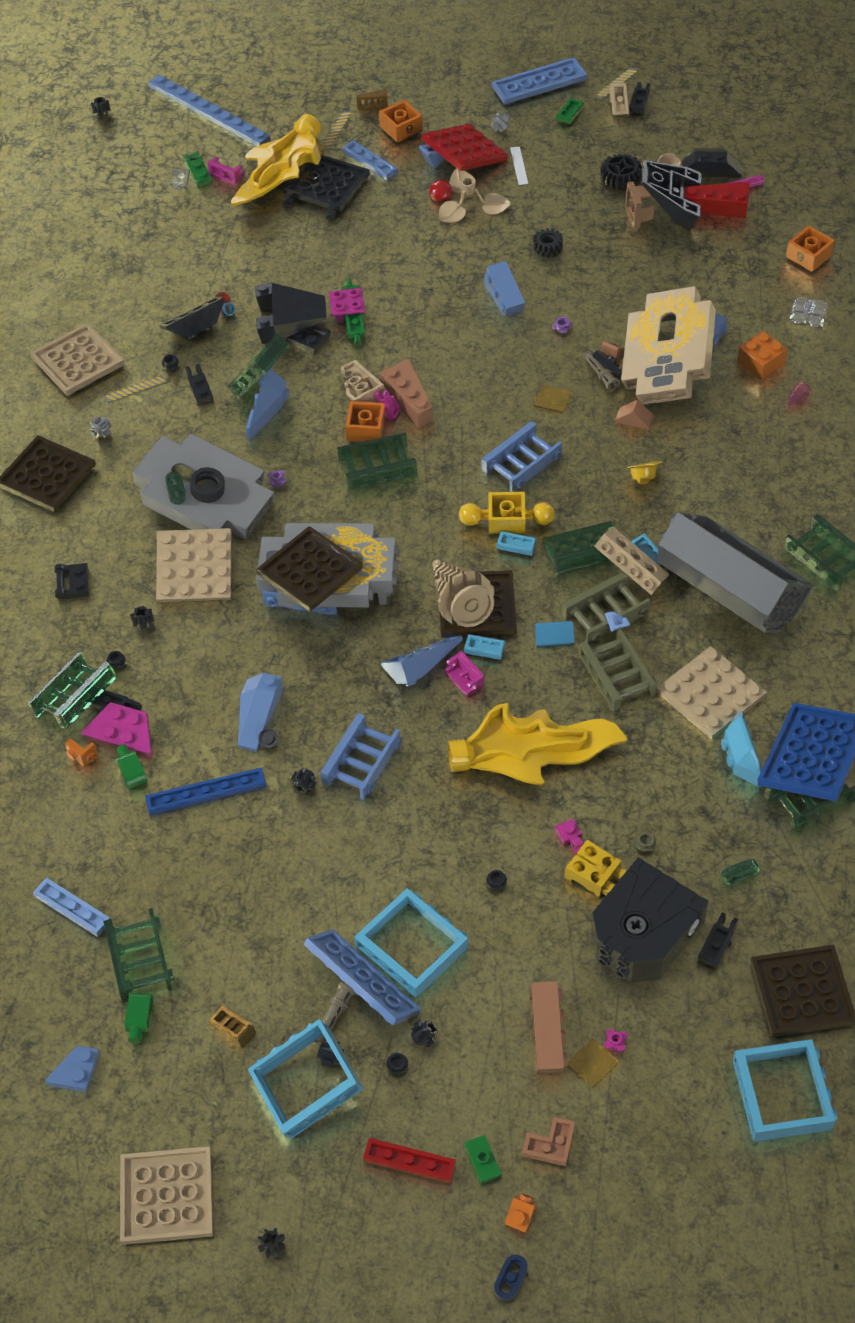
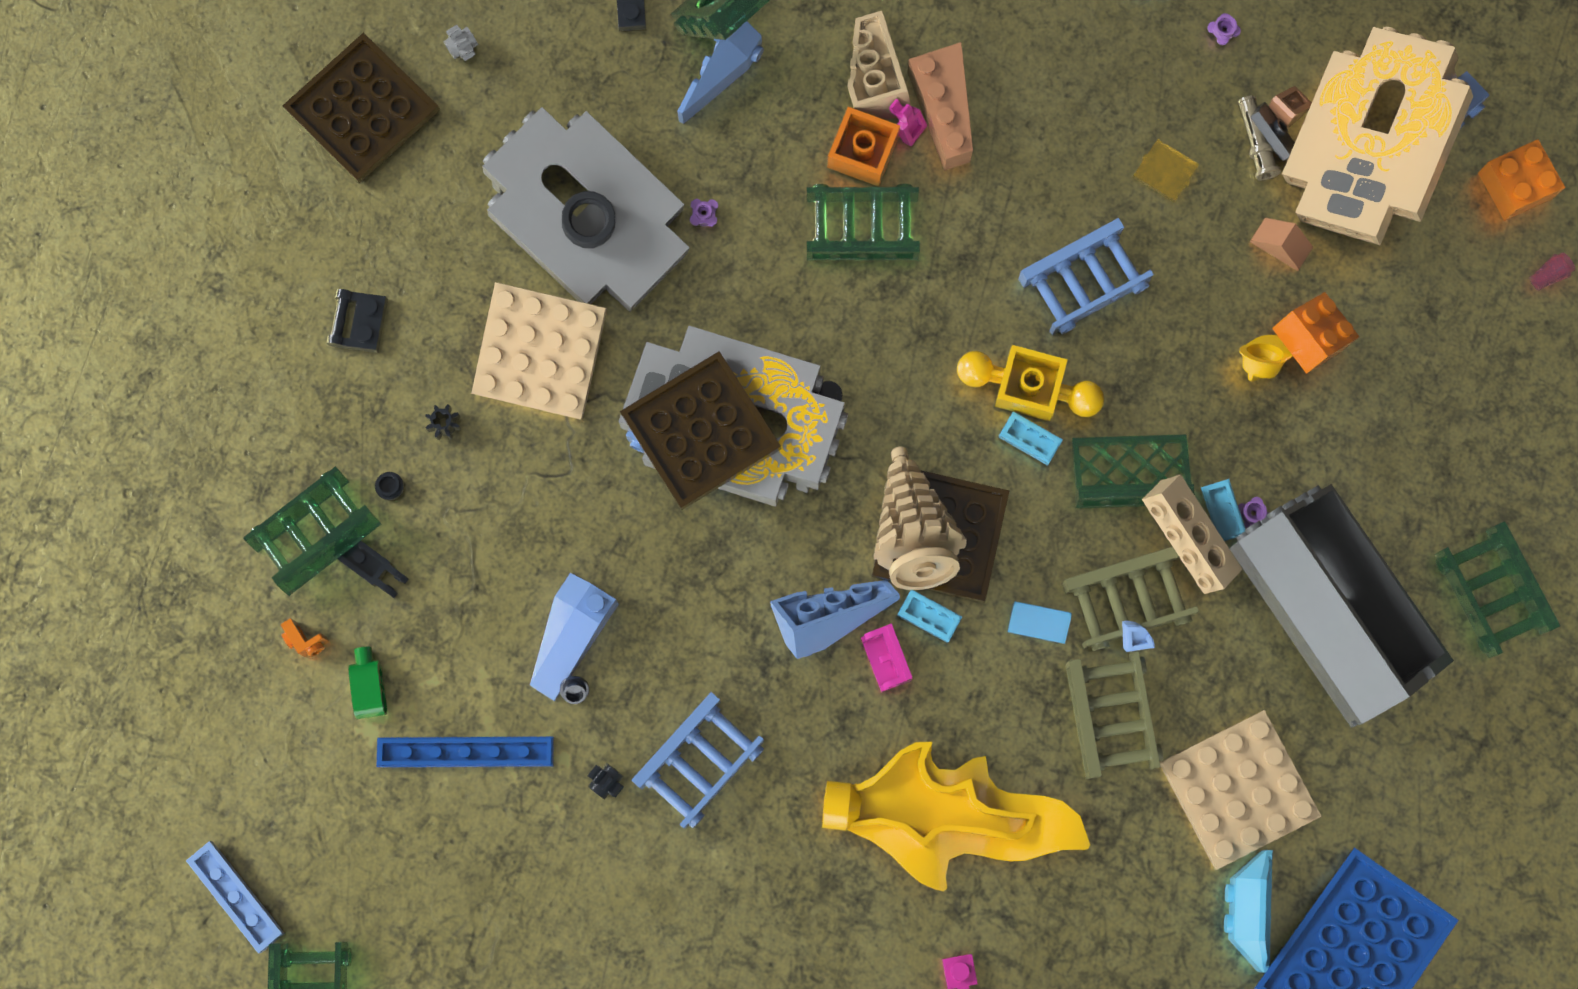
camera: 15 degrees right, 25 degrees up
dark pink wing [81,702,153,756] -> none
clear green beam [166,472,186,505] -> none
none -> orange brick [1272,292,1360,374]

